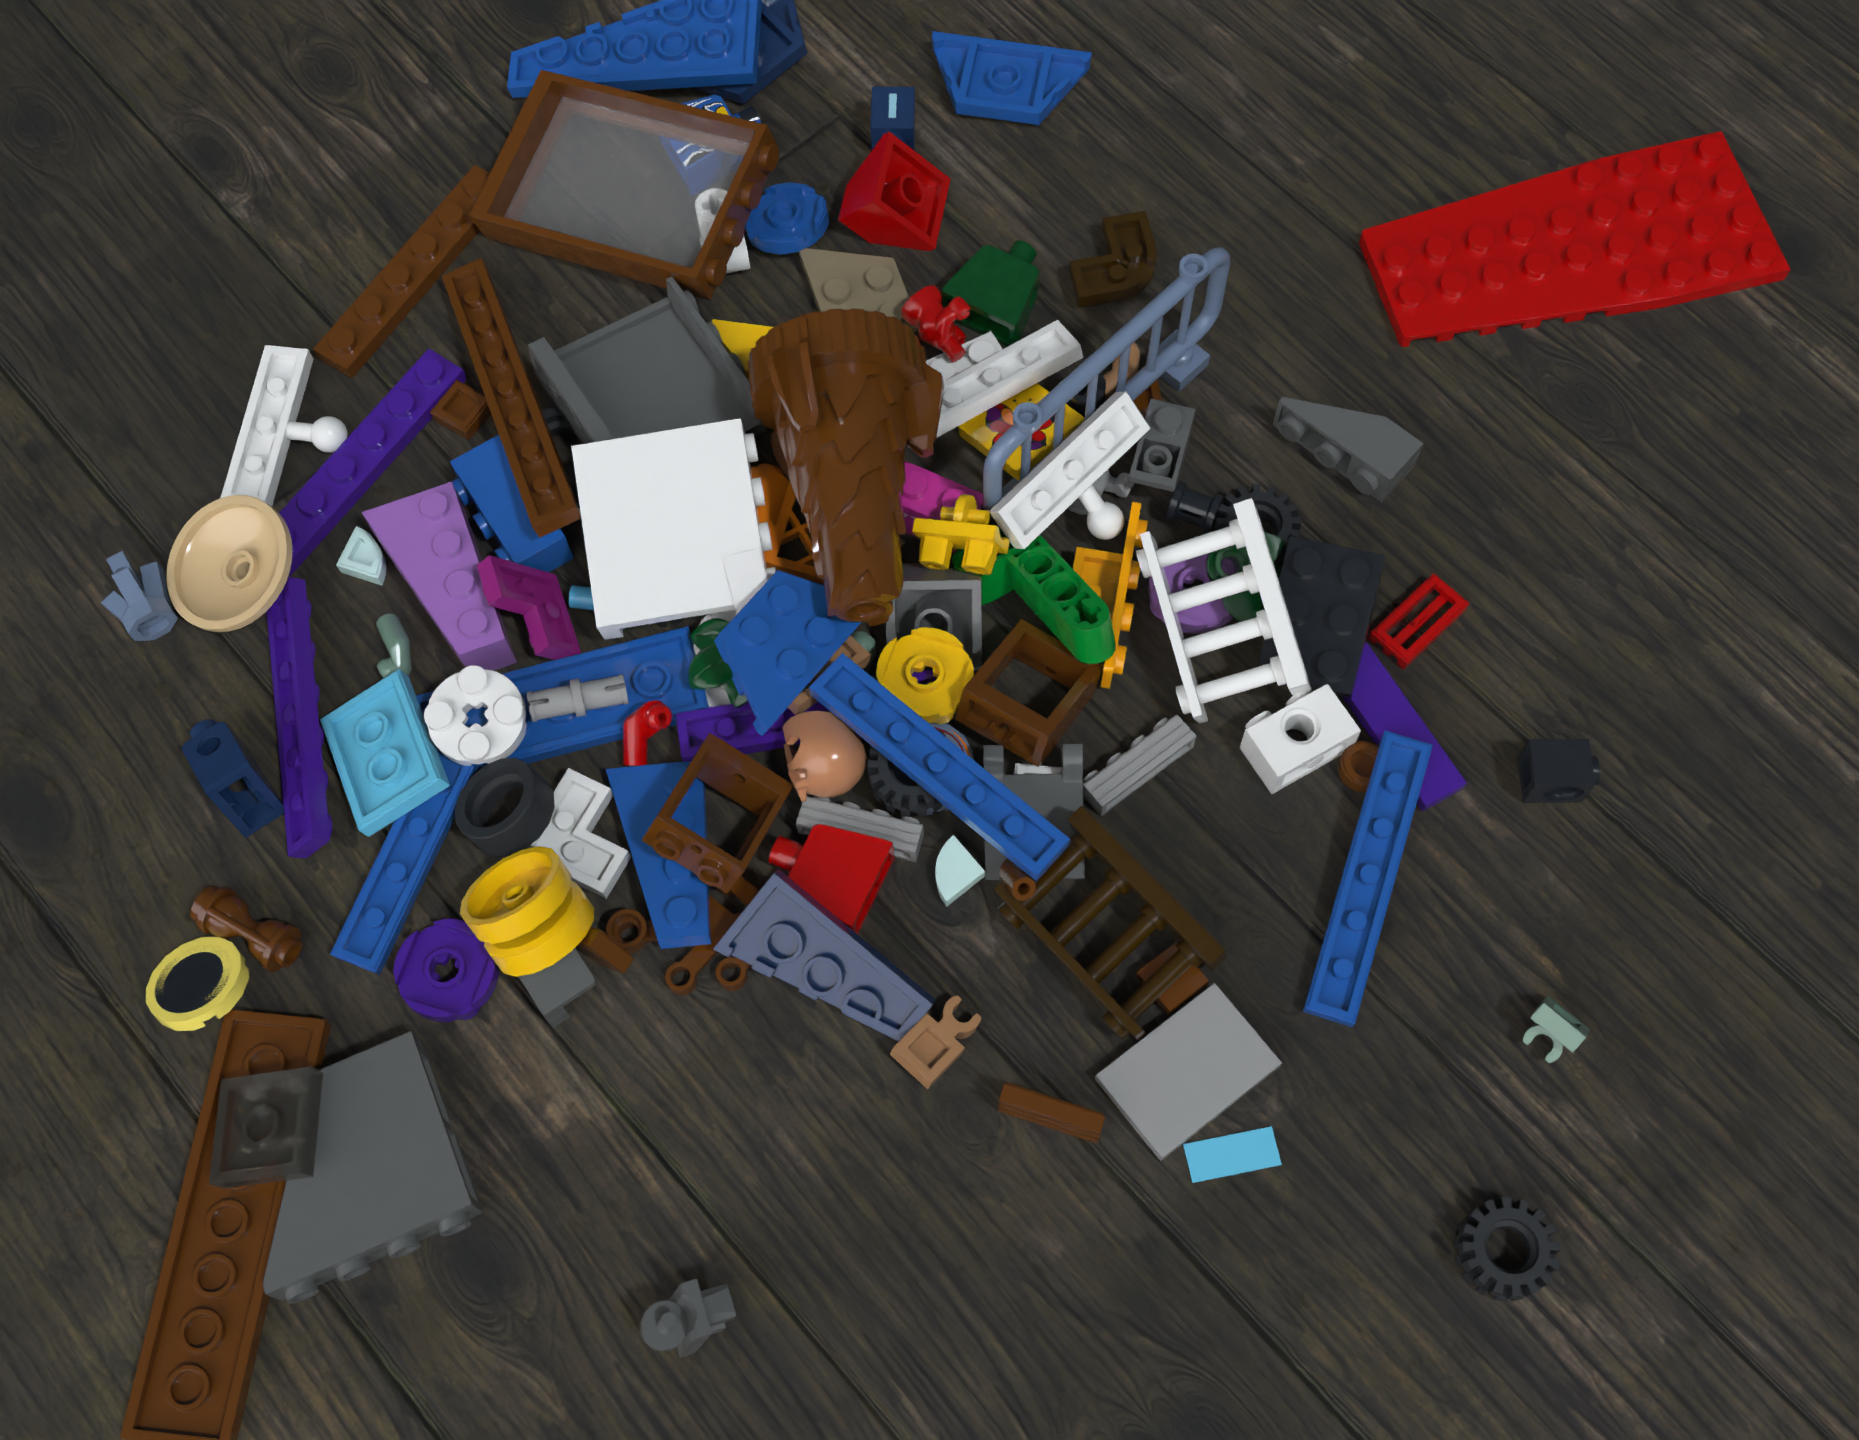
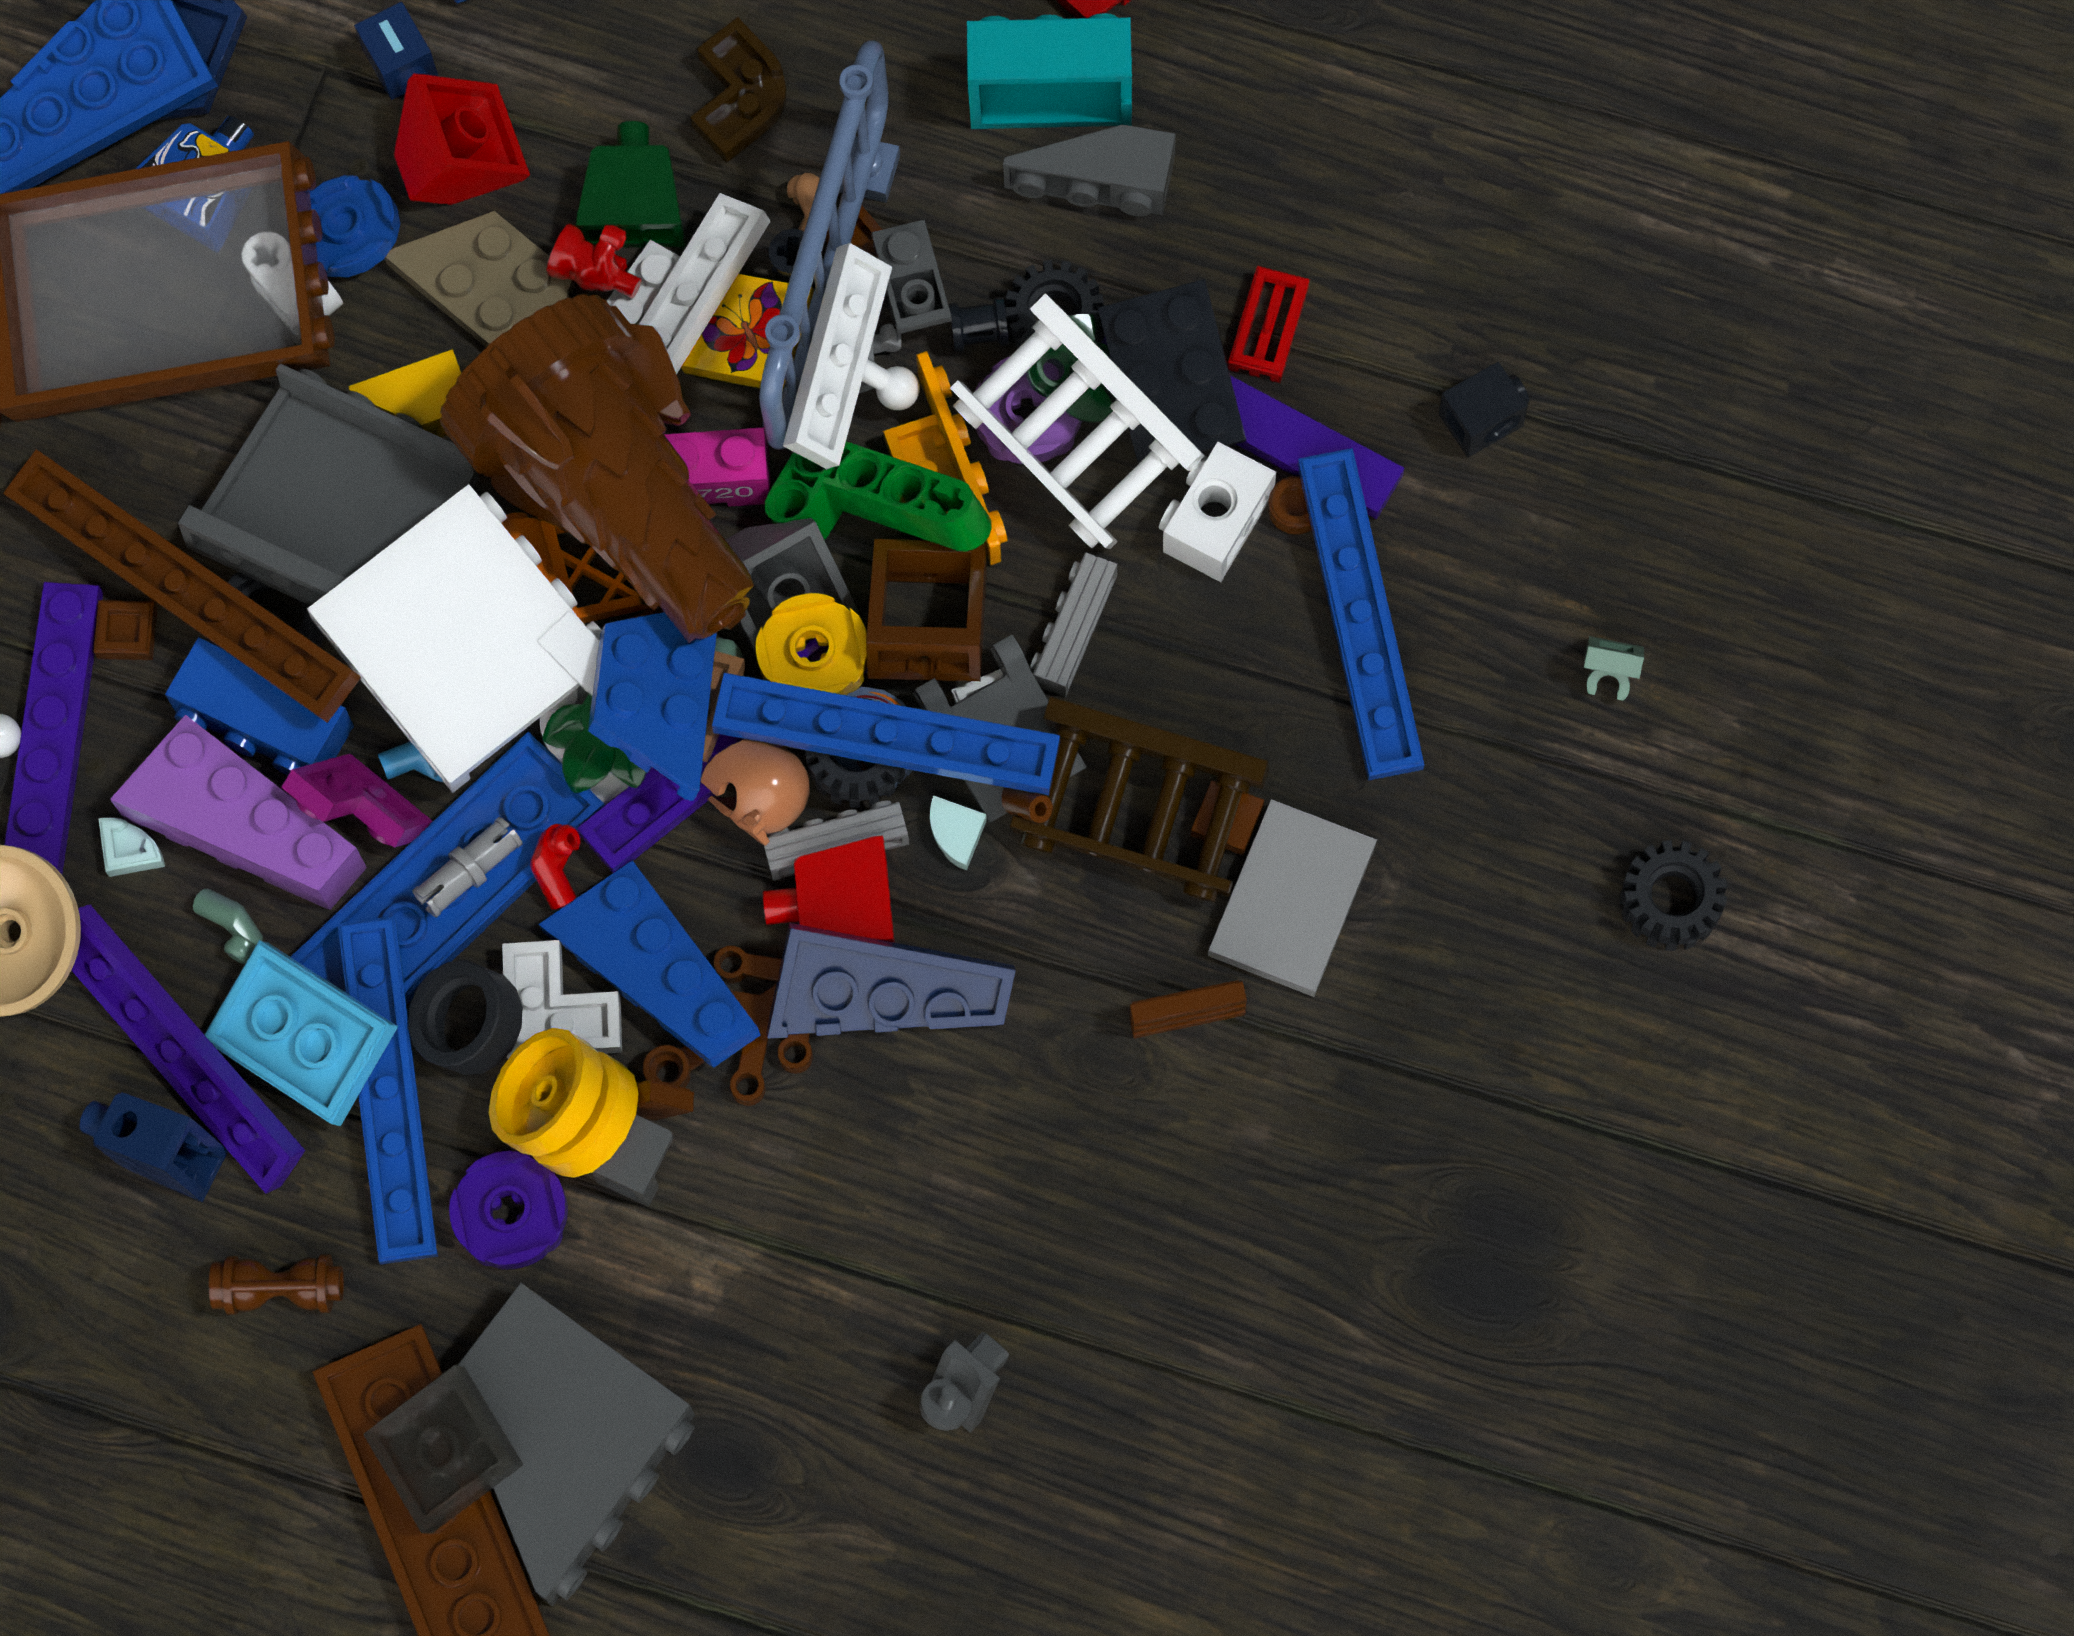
camera: 30 degrees left, 5 degrees up
tile [146,937,249,1031] -> none
white plate [424,665,527,766] -> none
reddish brown window [641,733,794,894] -> none
medium nougat plate [890,995,981,1089] -> none
yellow hips [912,494,1010,575] -> none
medium azure sticker [1183,1126,1282,1183] -> none
none -> teal piece [967,13,1132,129]

